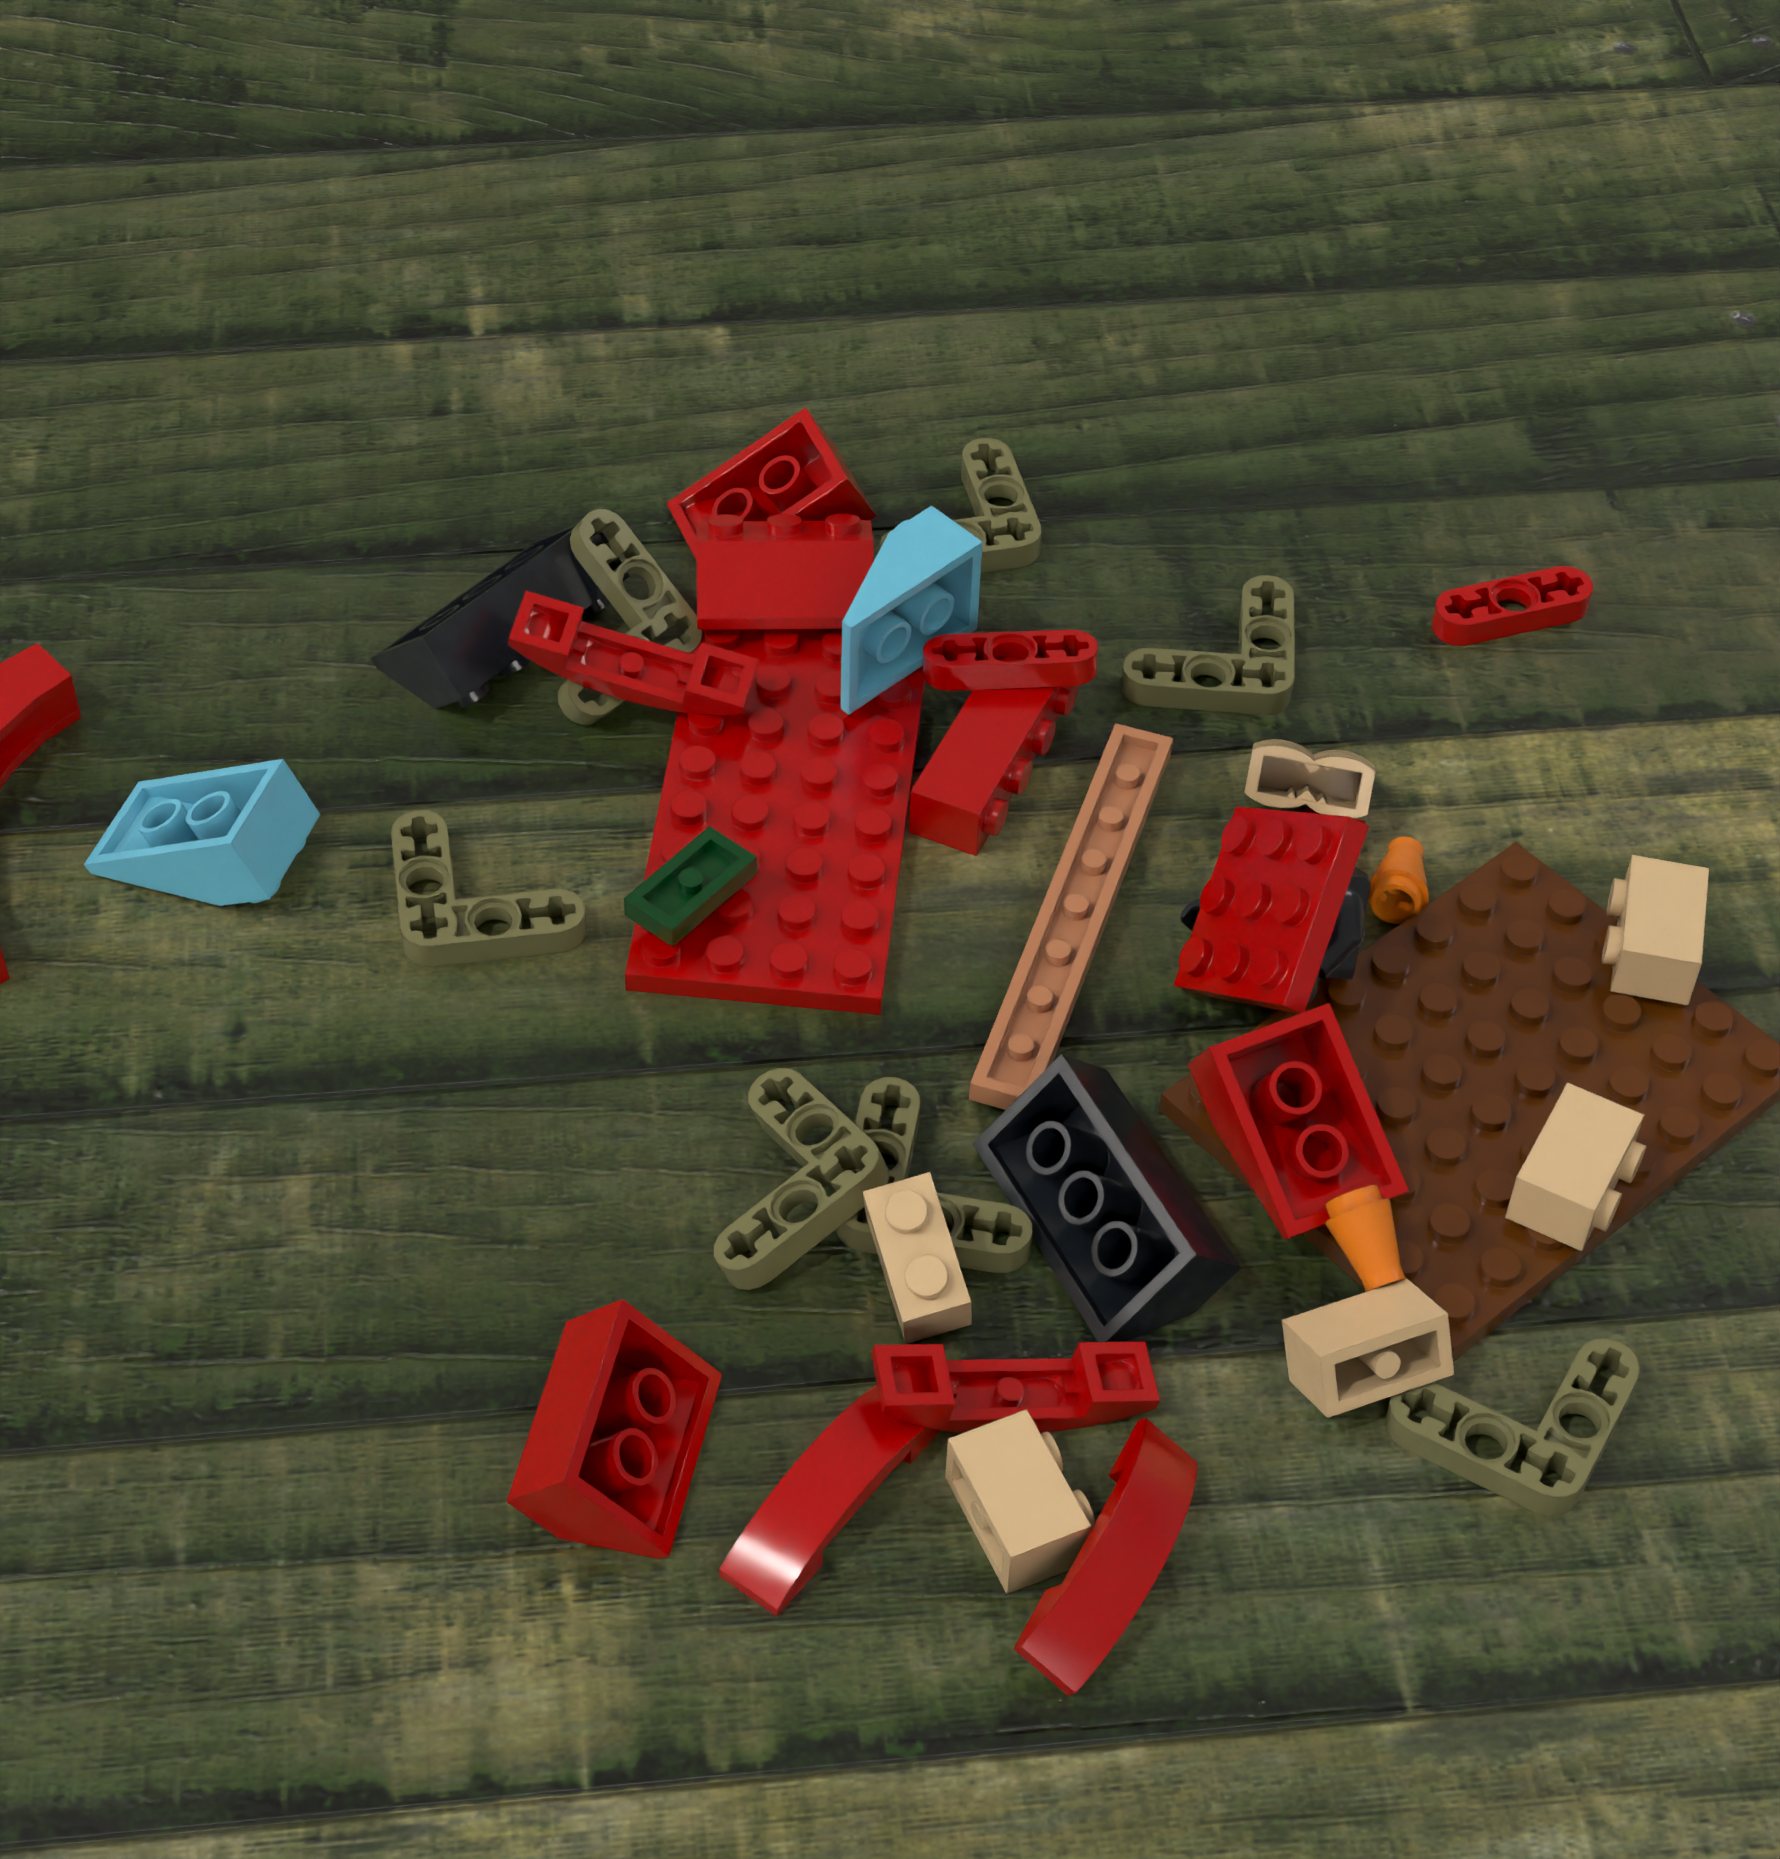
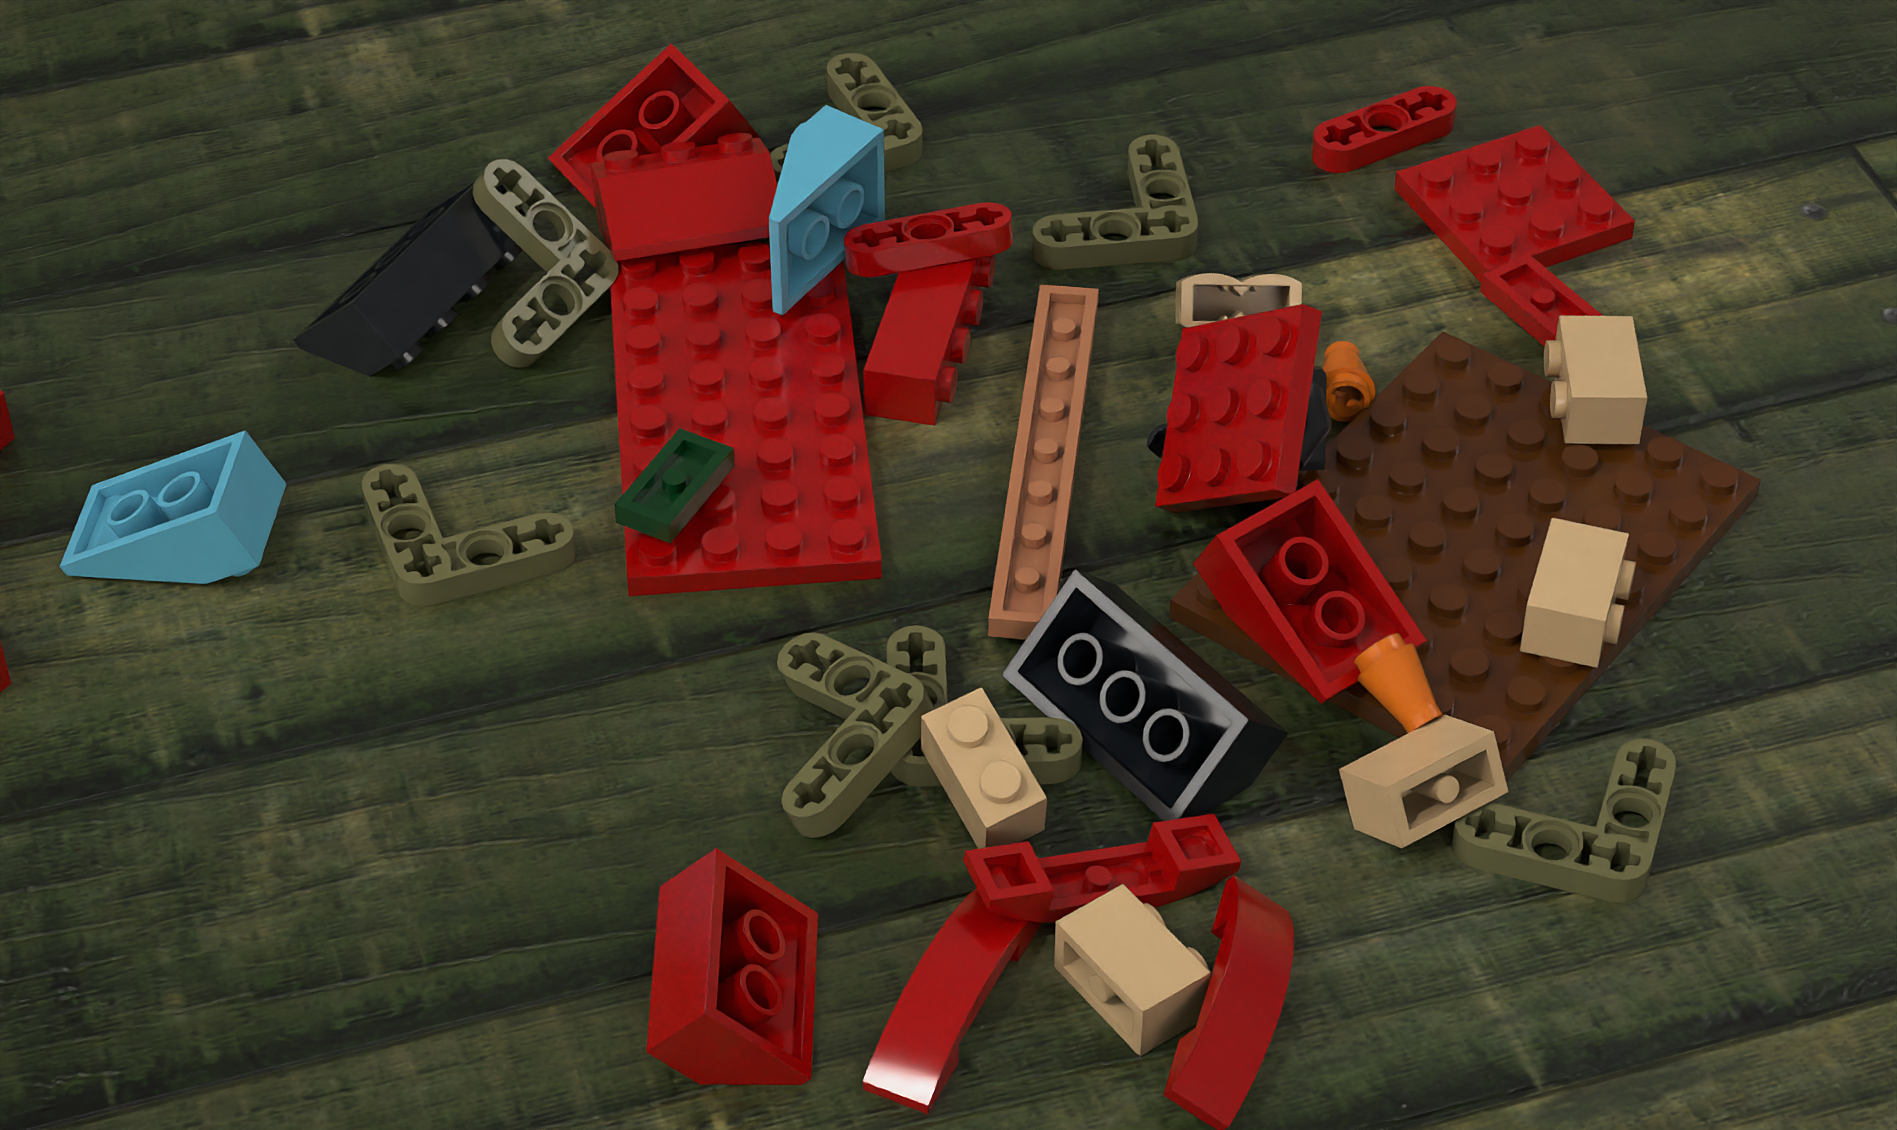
camera: 10 degrees left, 5 degrees down
red slope [508,591,759,715] -> none
none -> red plate [1394,125,1635,283]
none -> red plate [1480,253,1603,347]

